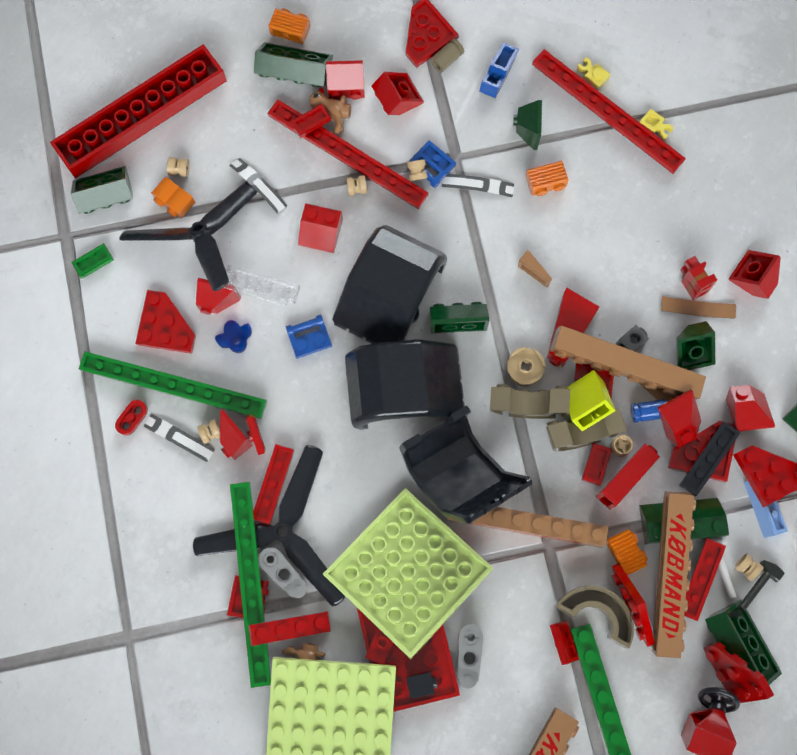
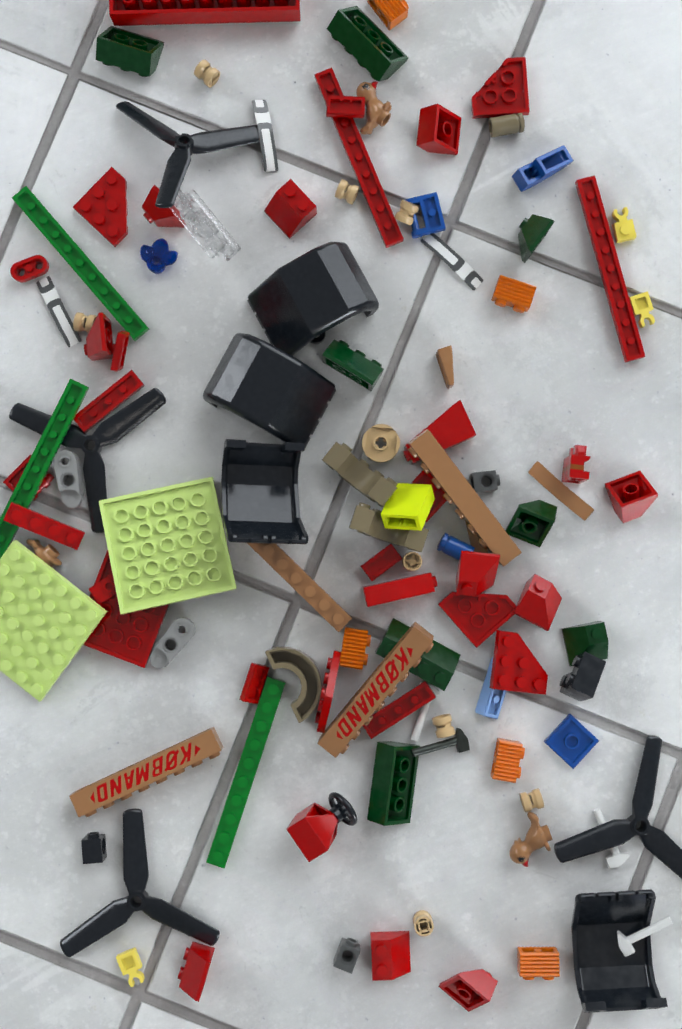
camera: 30 degrees right, 10 degrees up
green plate [71,243,114,279] -> none
orange brick [151,177,196,219] -> none
blue plate [285,314,332,359] -> none
slope [326,60,365,100] -> none
black brick [406,672,438,699] -> none
black plate [679,421,741,497] -> none
red plate [703,642,774,703] -> none

